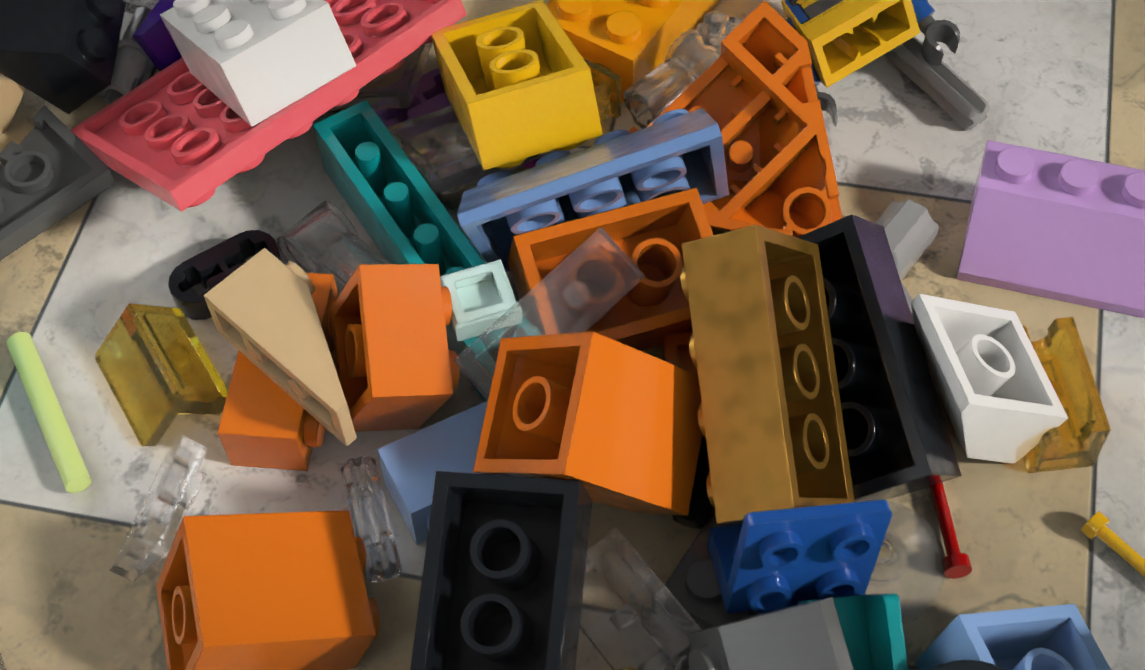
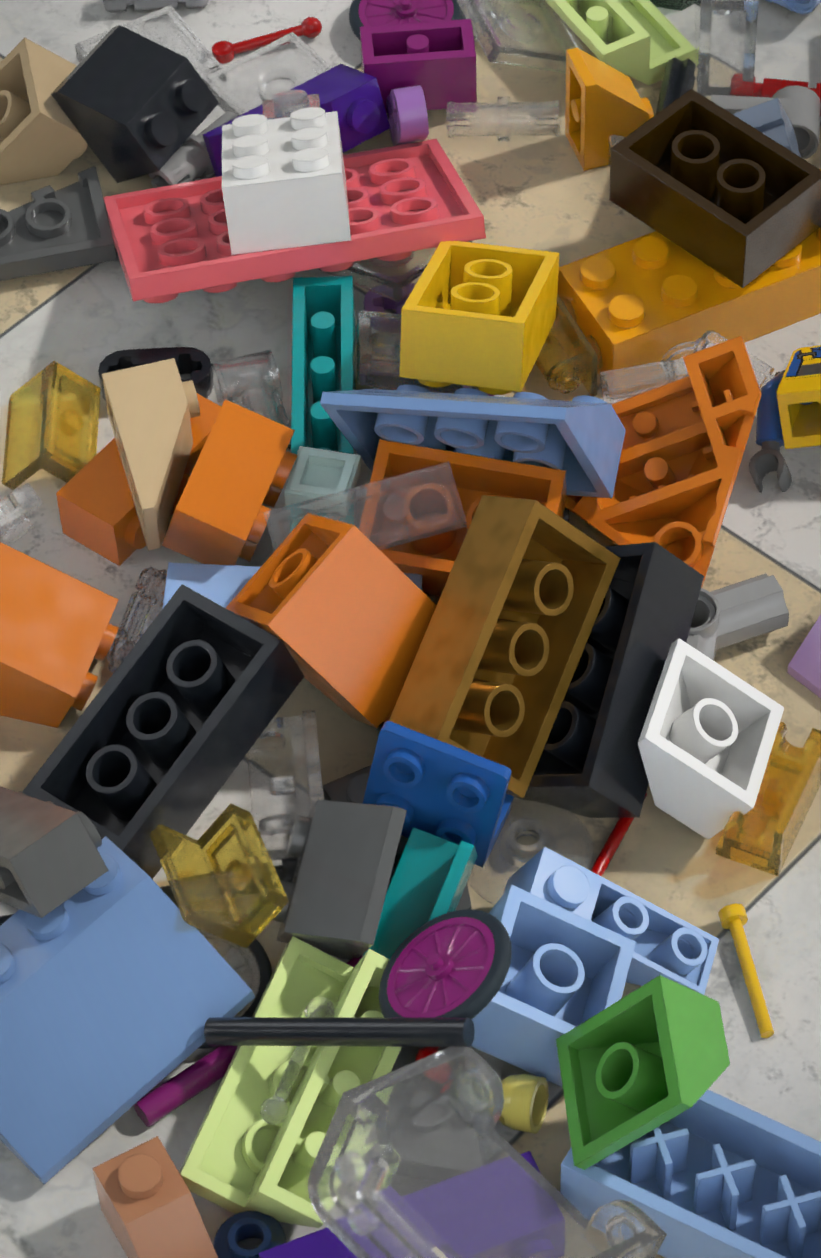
camera: 30 degrees right, 5 degrees down
none -> light blue slope [503,847,719,995]

